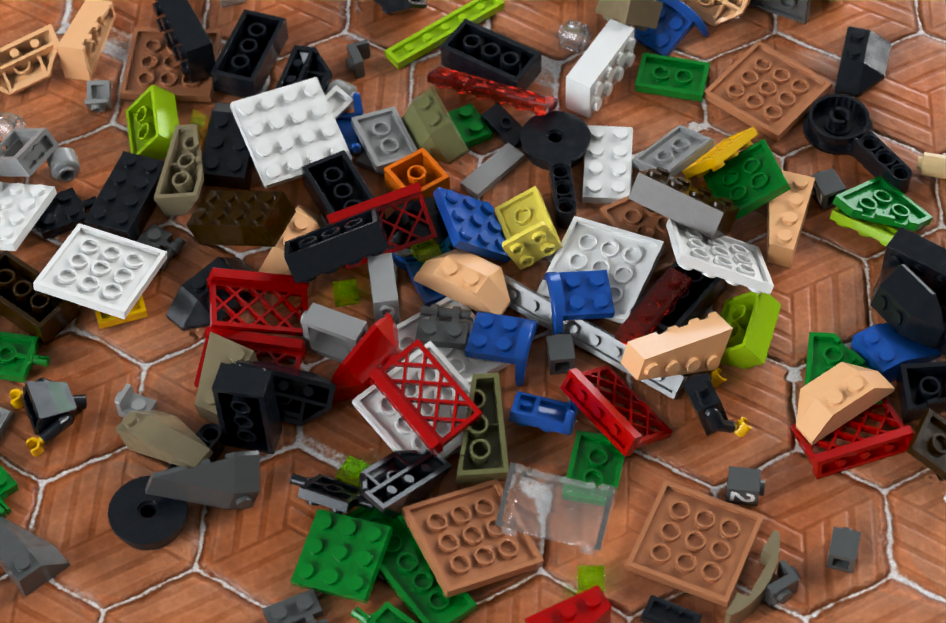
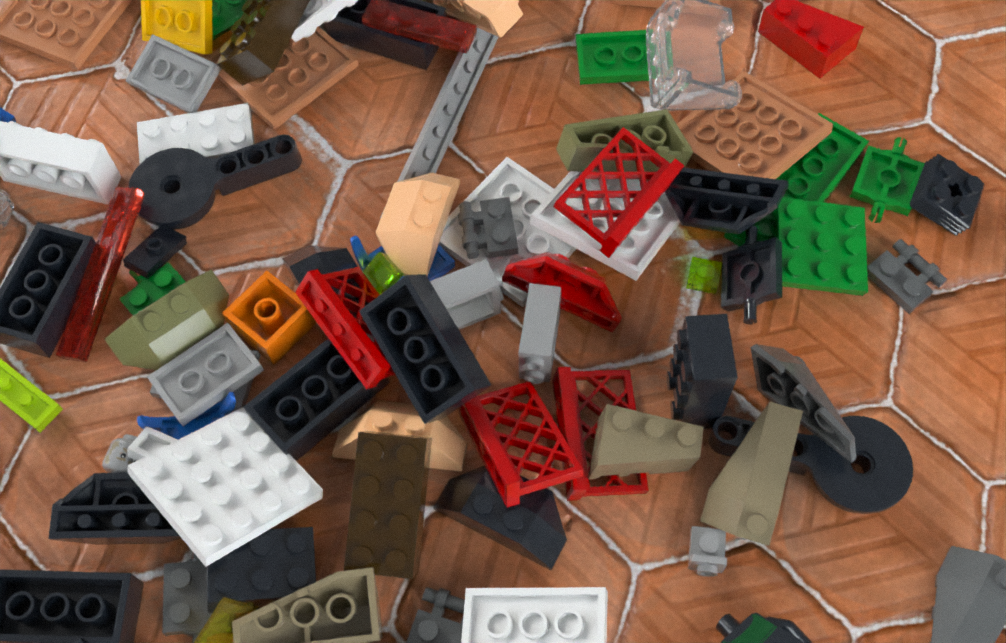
camera: 105 degrees left, 10 degrees up
black wedge [236,360,337,426] -> none
dark grey bracket [346,40,371,79] -> none
blue plate [433,187,511,263] -> none
light grey tile [460,143,525,200] -> none
blue piece [465,312,540,386] -> none
light yellow bracket [494,186,563,270] -> none
blue piece [508,391,578,435] -> none
white plate [537,216,665,326] -> none
blue piece [543,270,615,335] -> none
dark grey brick [546,334,576,375] -> none
red fence [560,365,673,457] -> none
clear neon green plate [577,565,605,594] -> none
green plate [634,52,710,102] -> none

